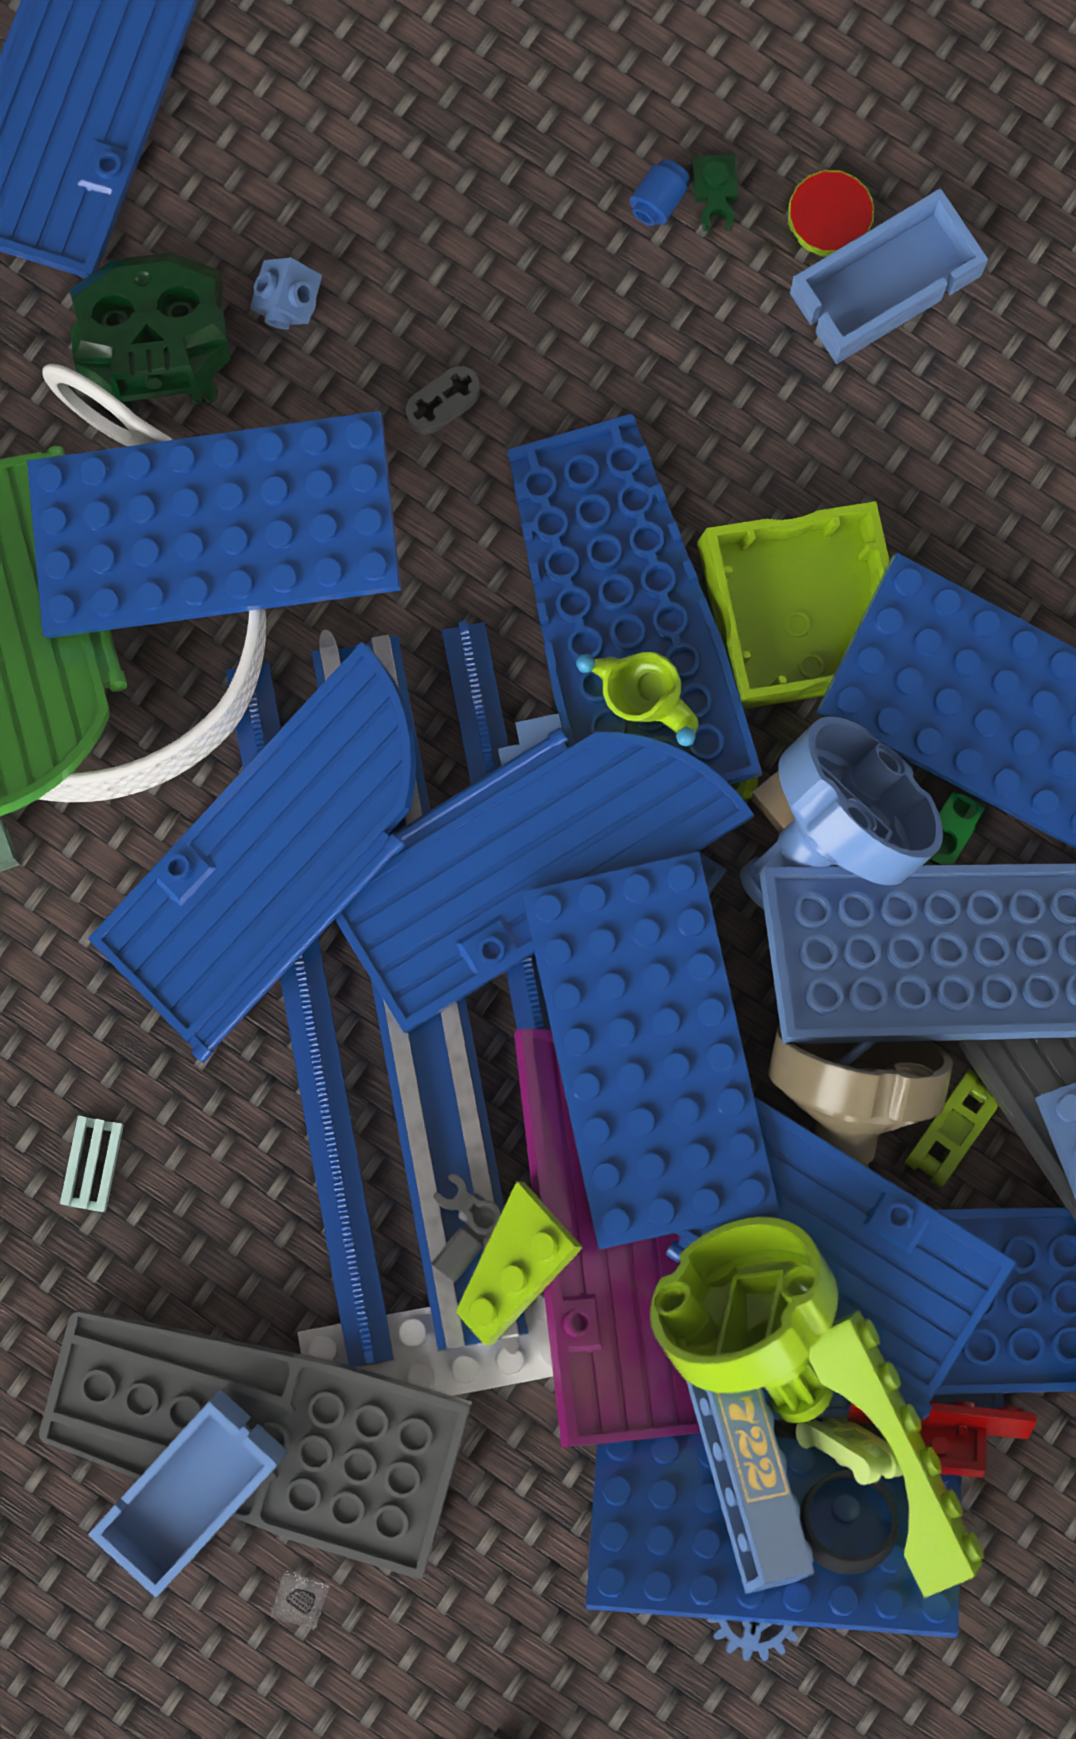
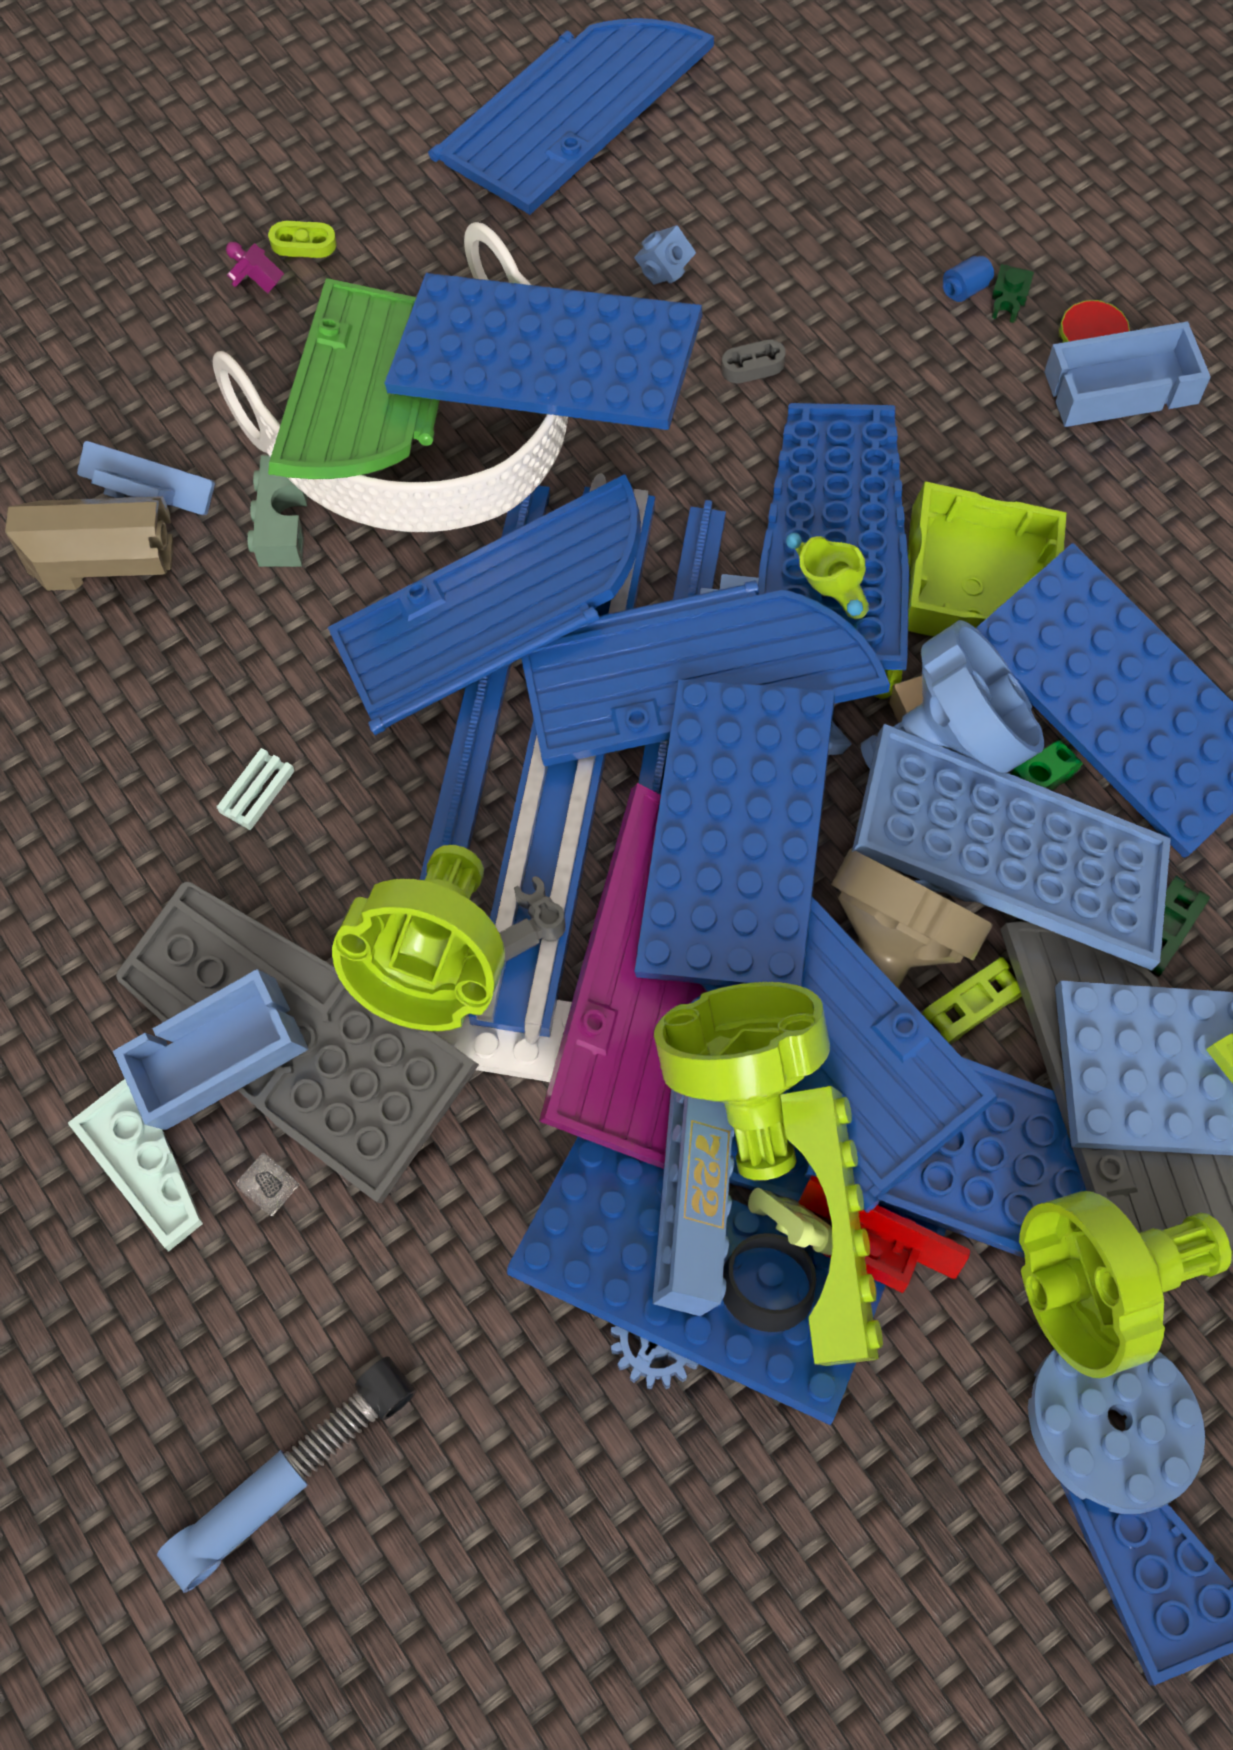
camera: 20 degrees right, 15 degrees down
dark green brick [69,252,230,417] -> none
lime wing [456,1181,583,1345] -> none
none -> light aqua wing [68,1079,203,1251]
none -> lime piece [332,845,505,1031]

